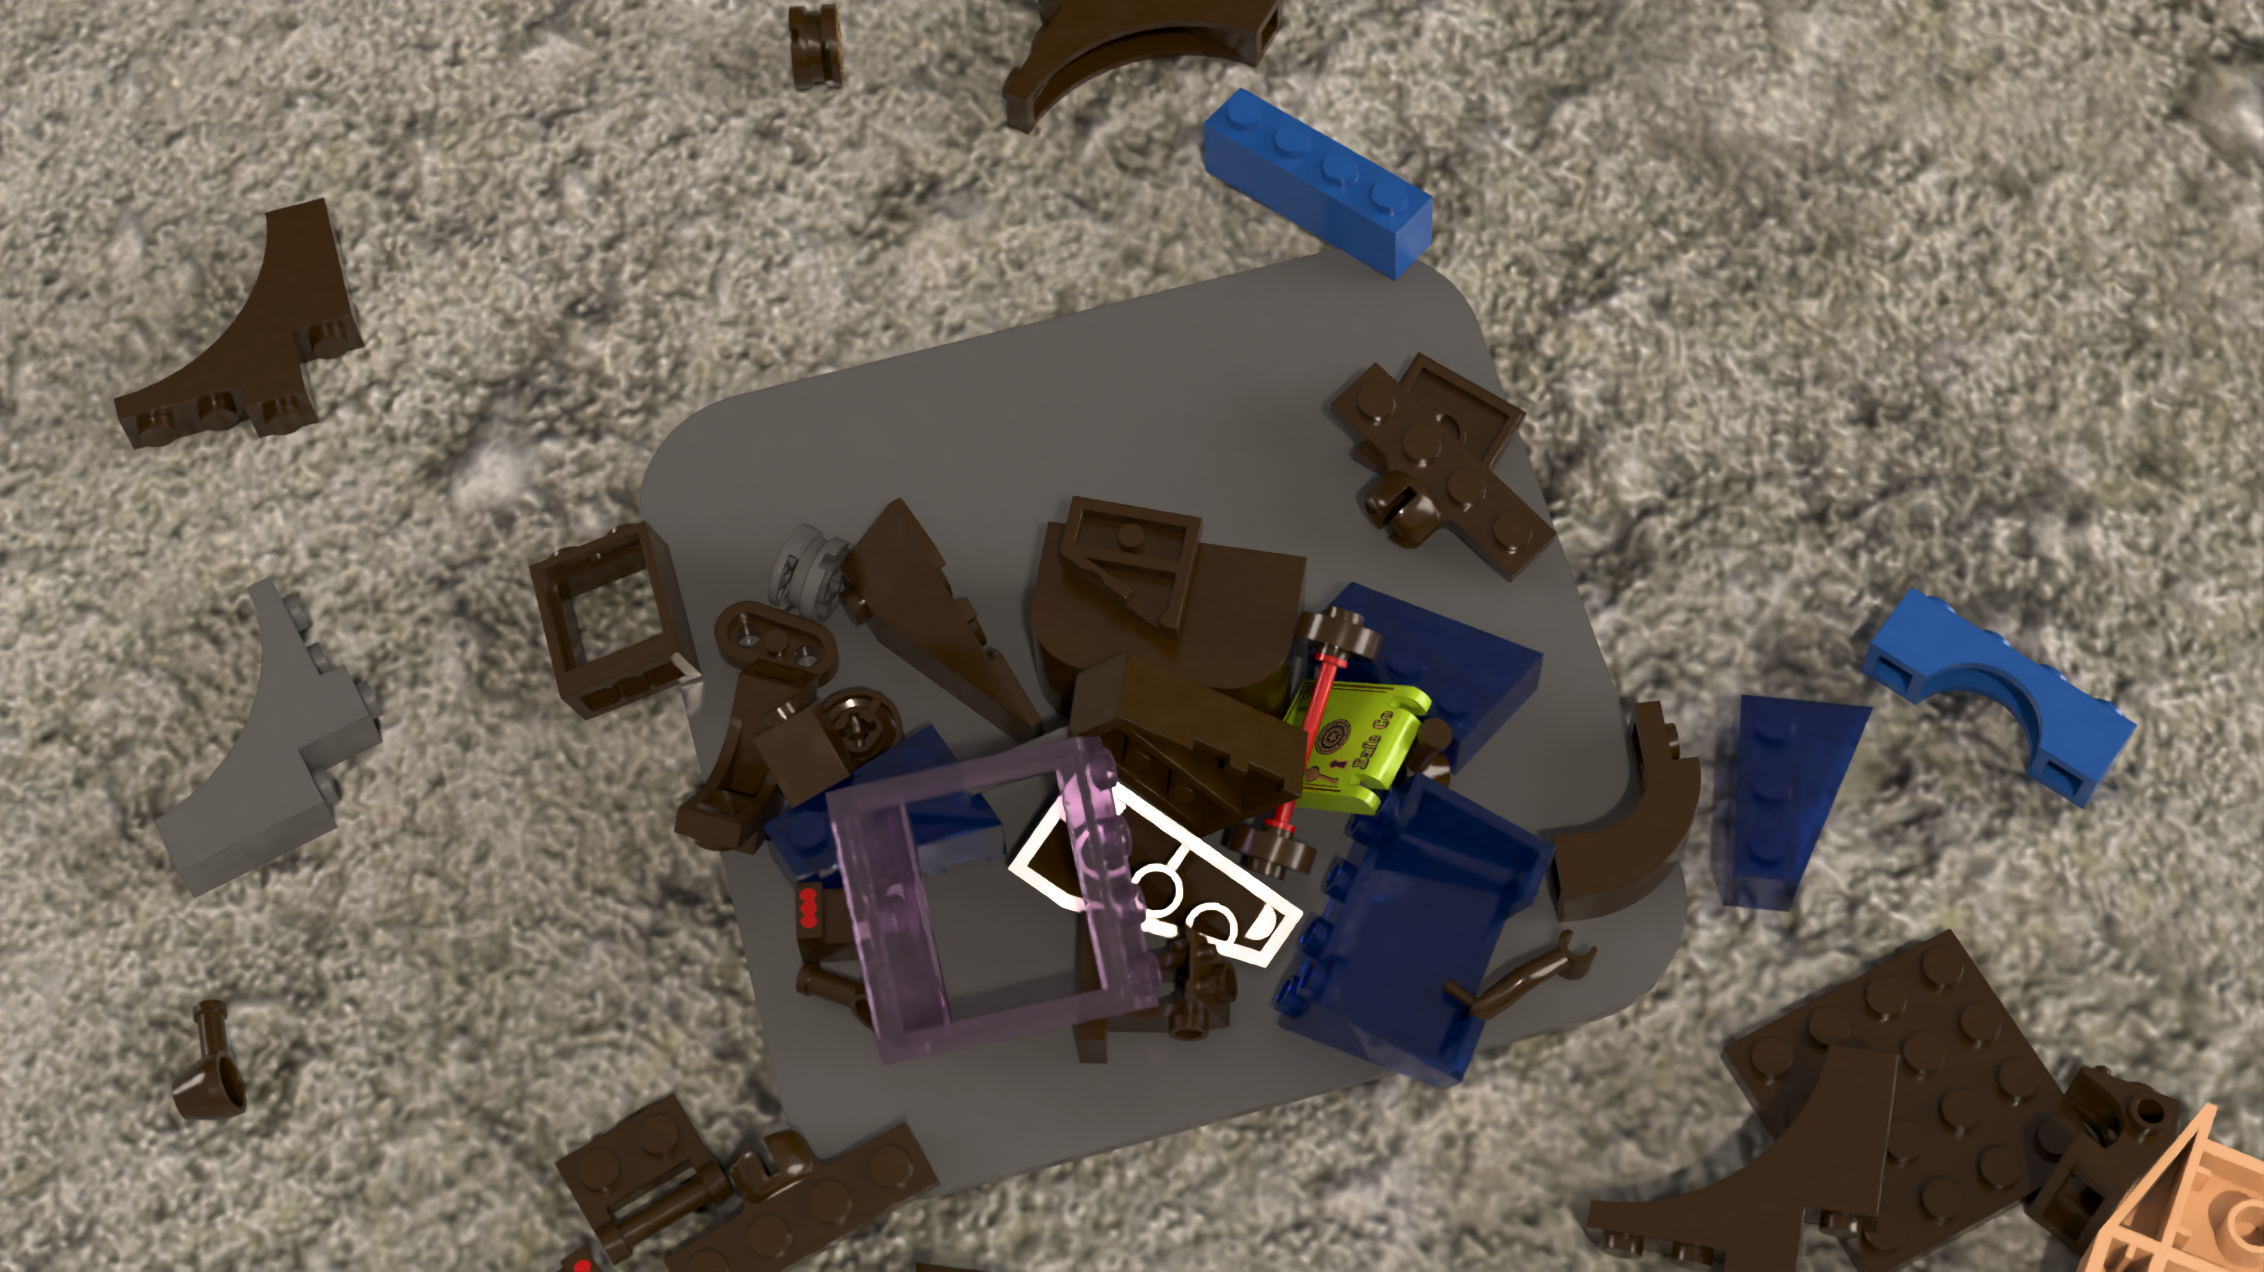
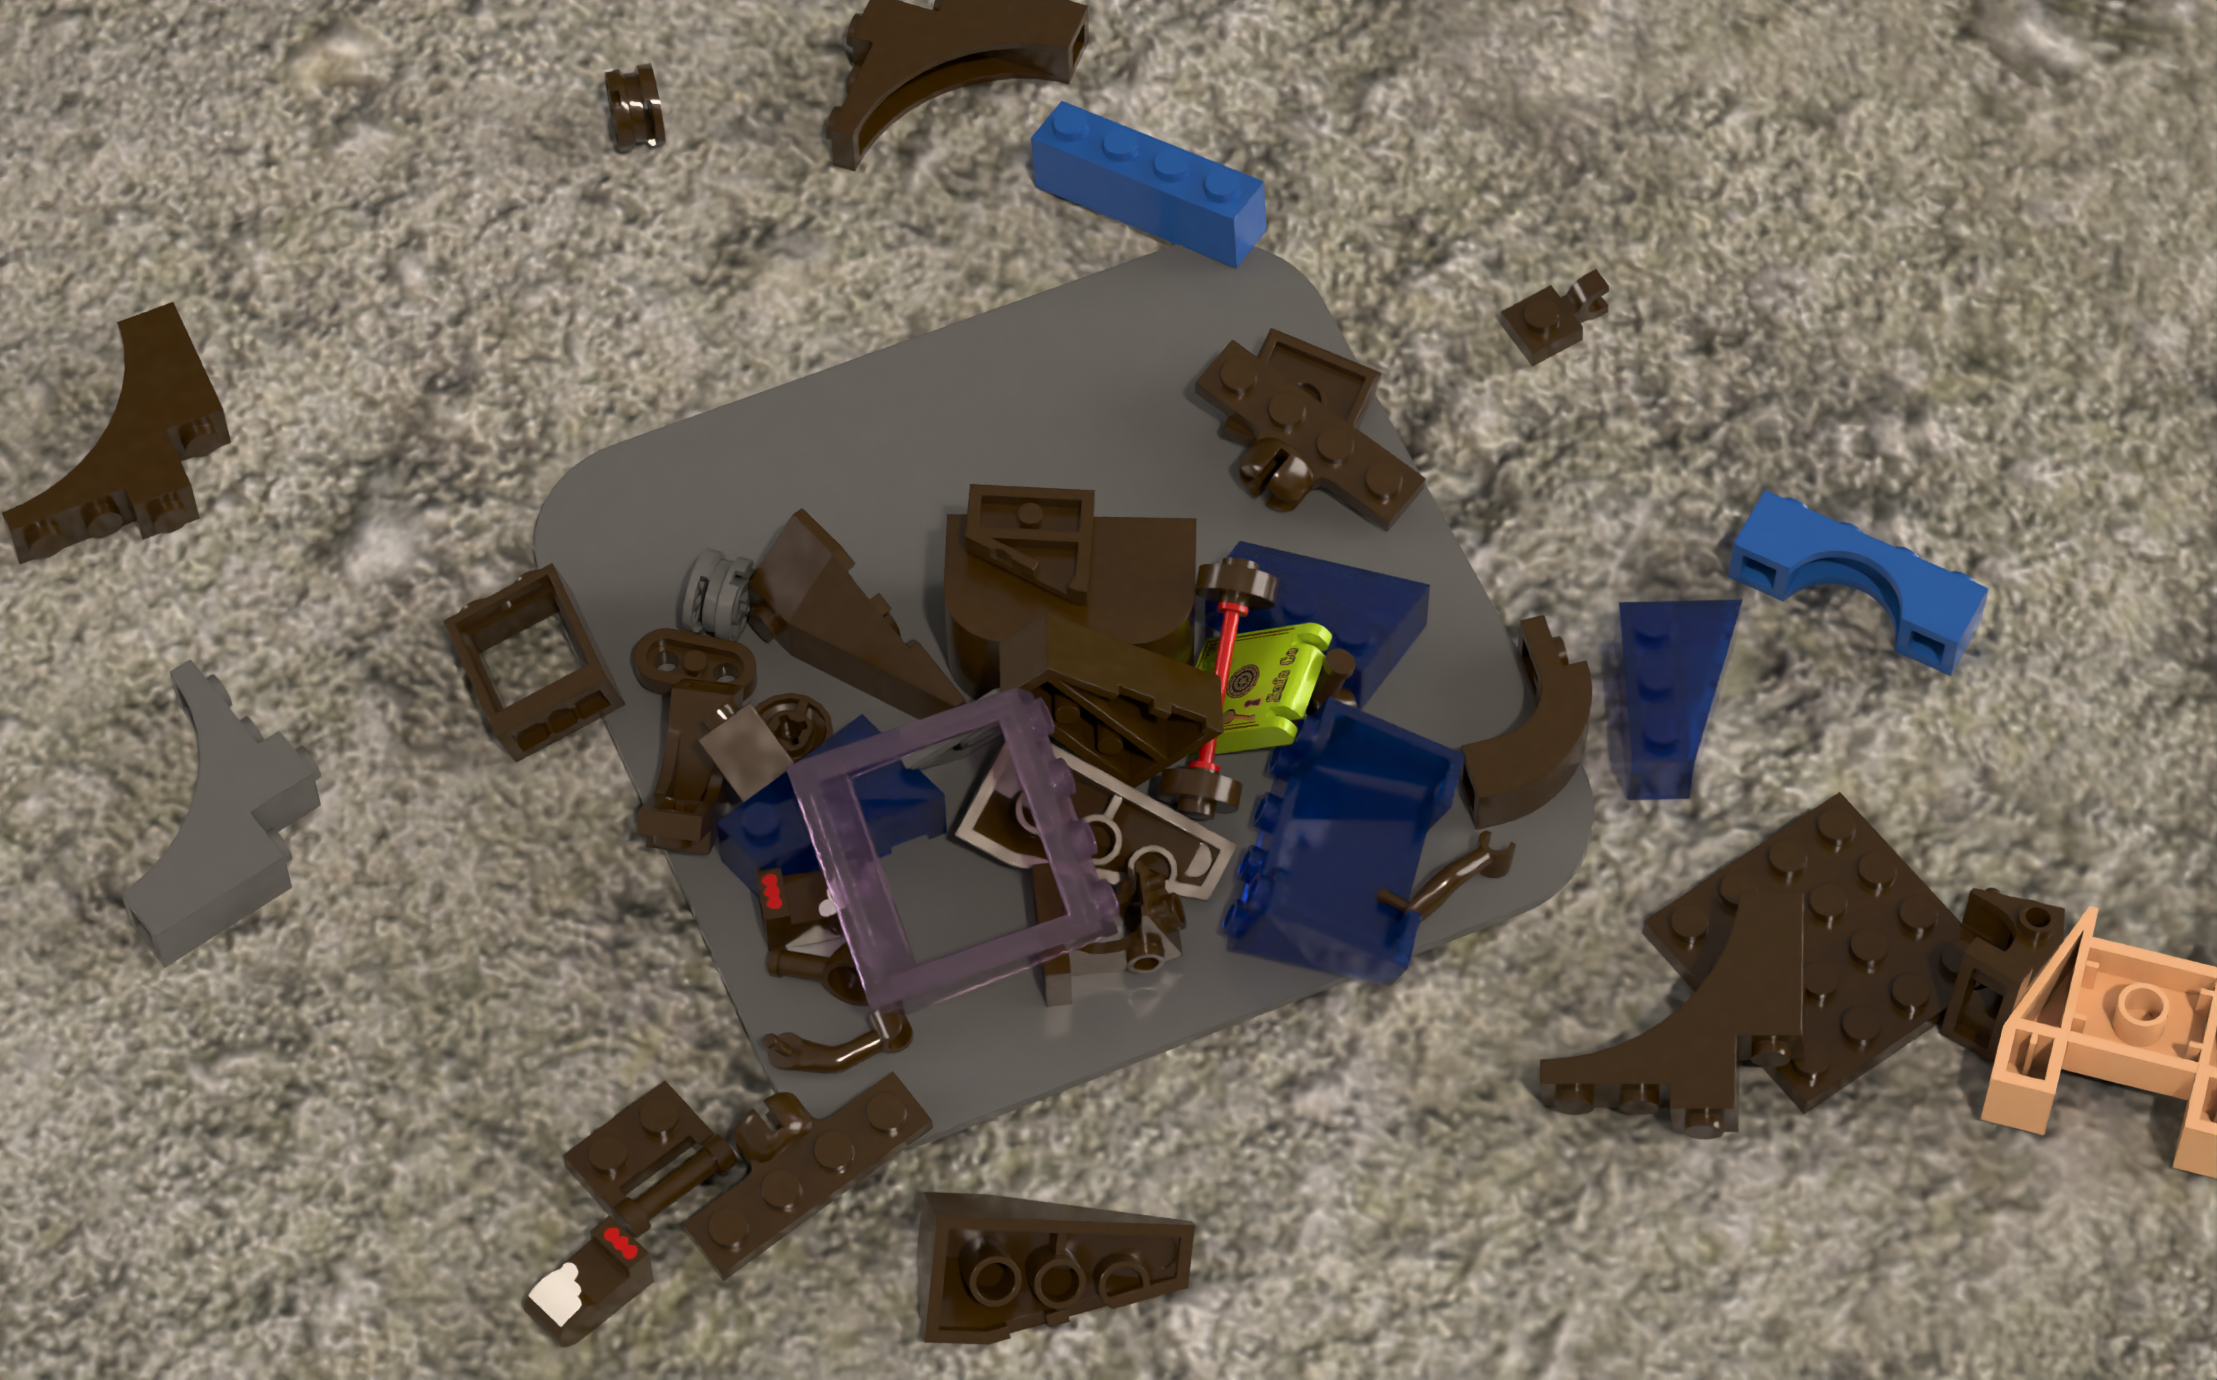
camera: 10 degrees left, 5 degrees down
dark brown bar [172,999,247,1120] -> none
none -> dark brown piece [763,1005,913,1074]
none -> dark brown plate [1501,269,1609,367]

